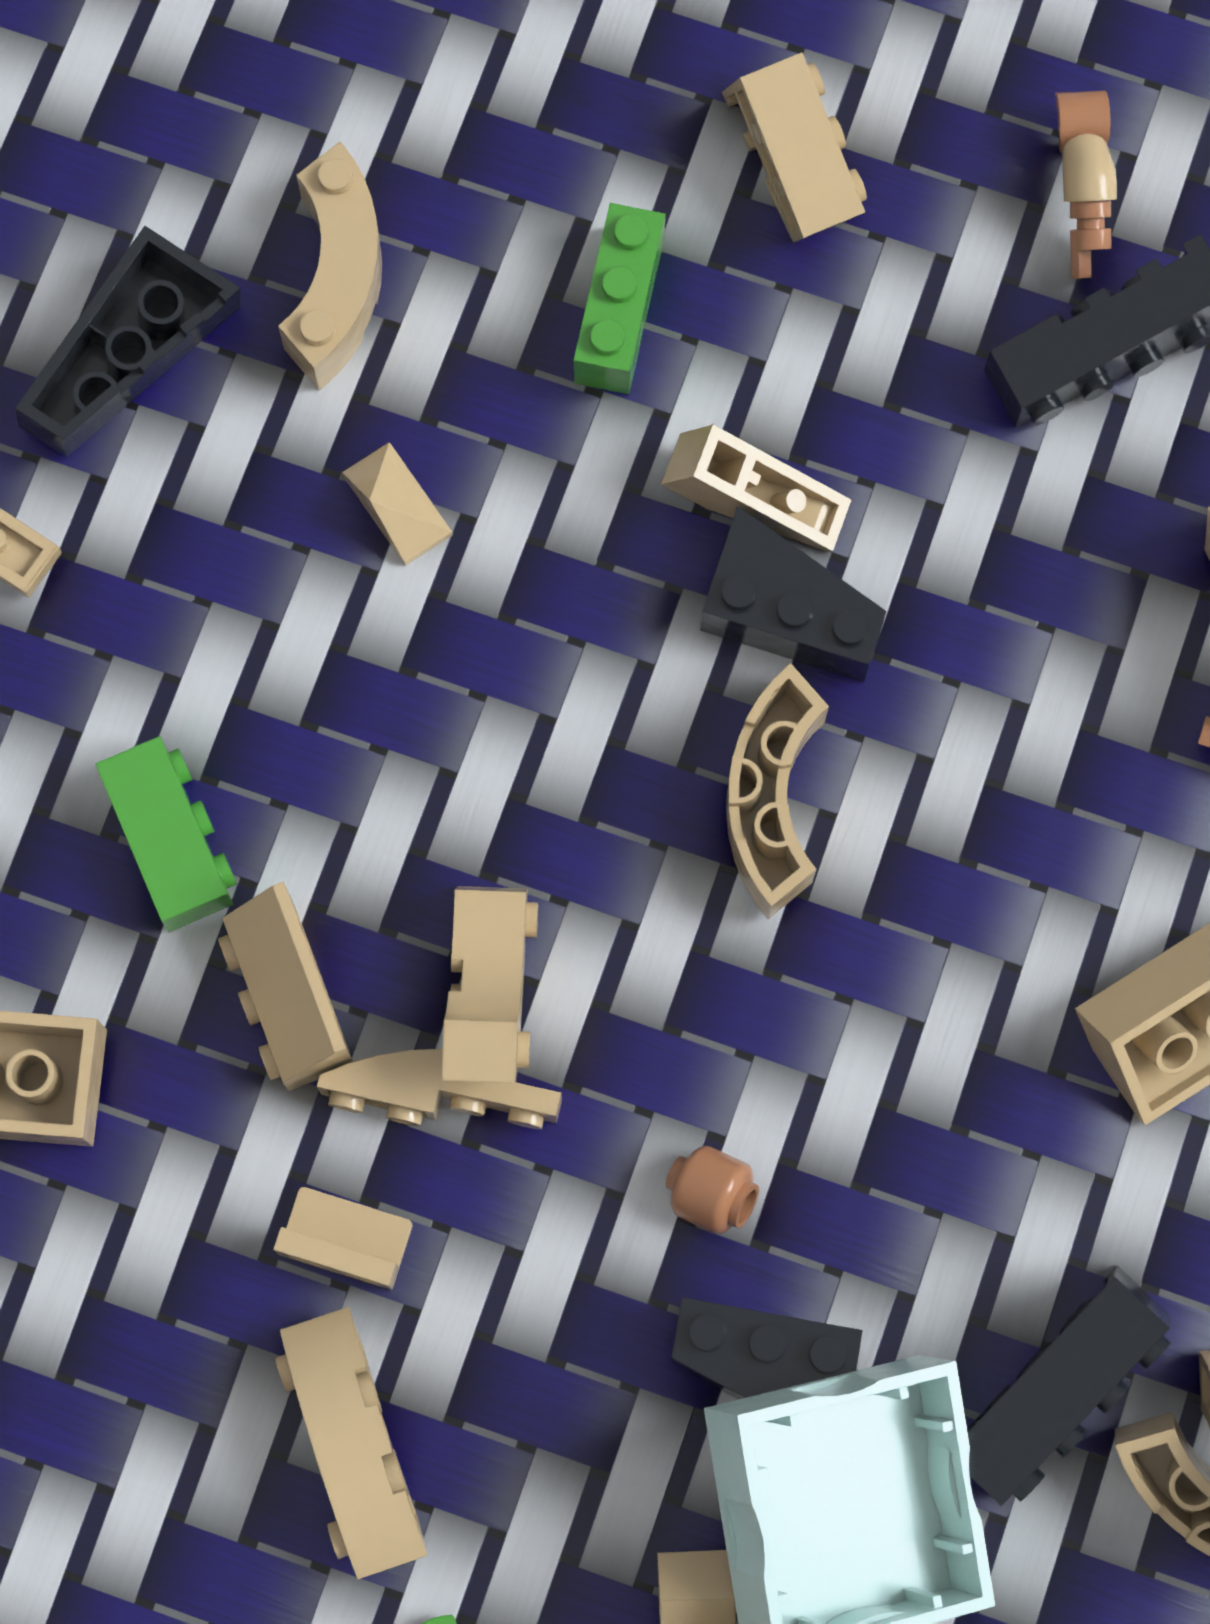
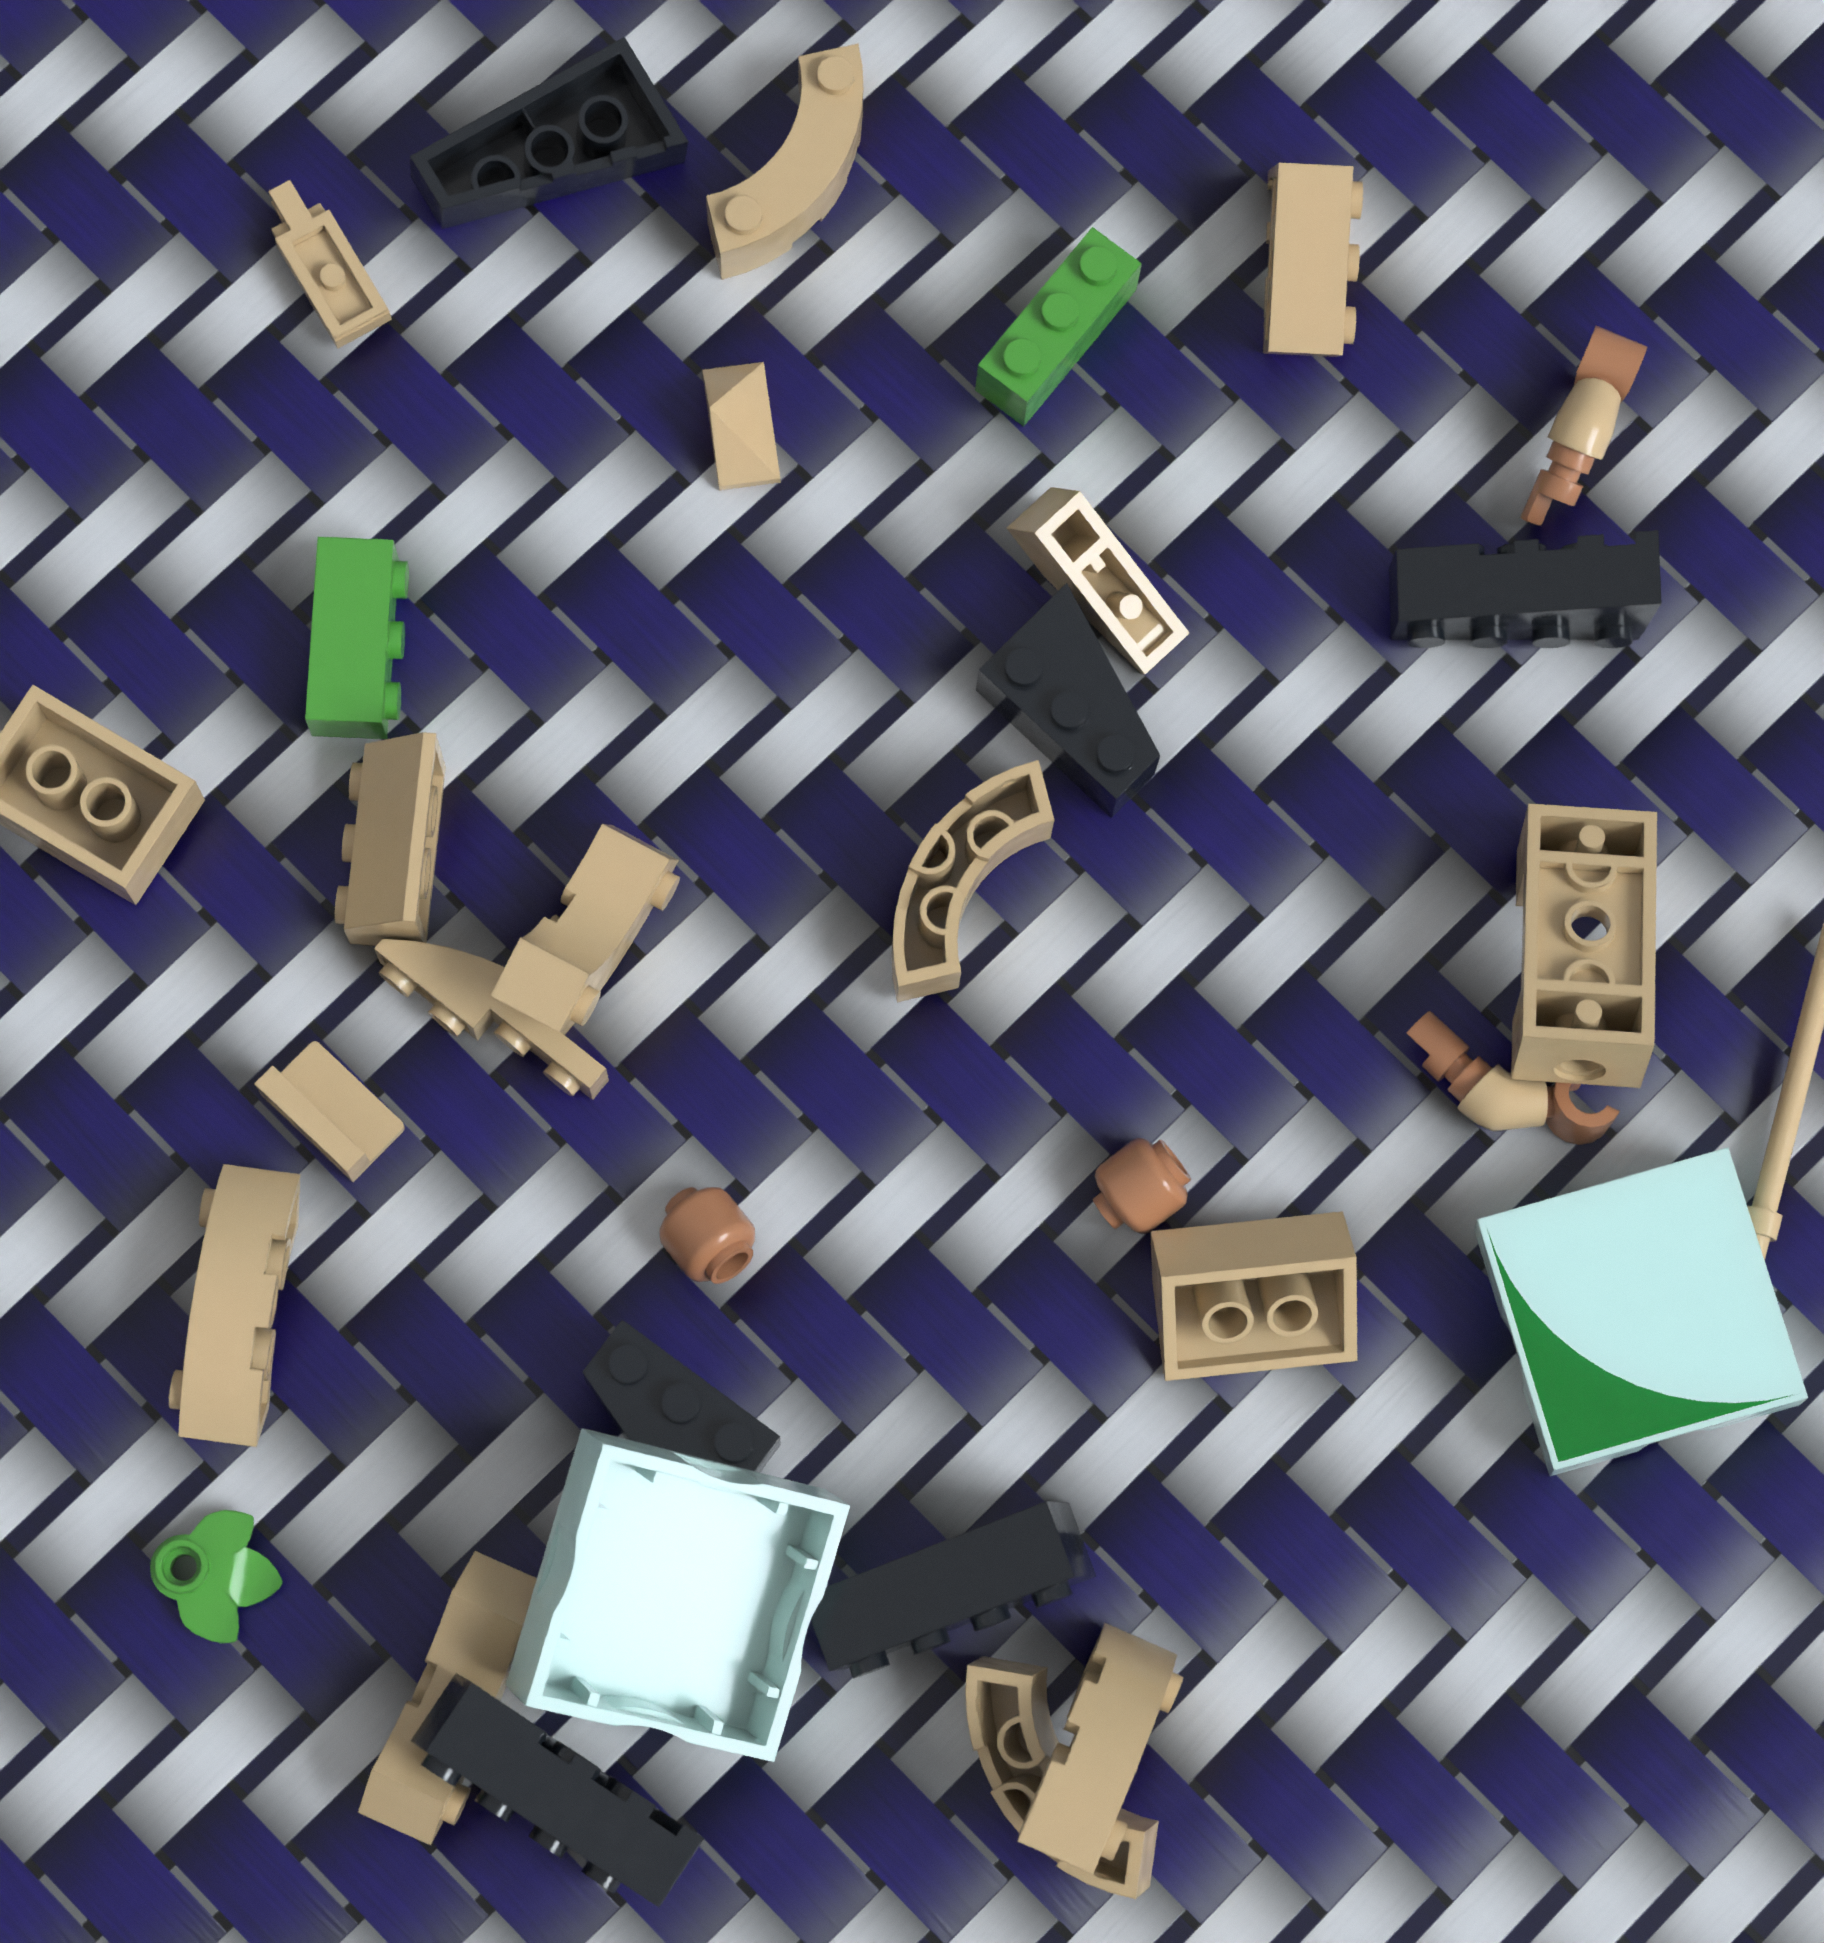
camera: 20 degrees right, 0 degrees up
none -> nougat head [1093,1138,1191,1234]

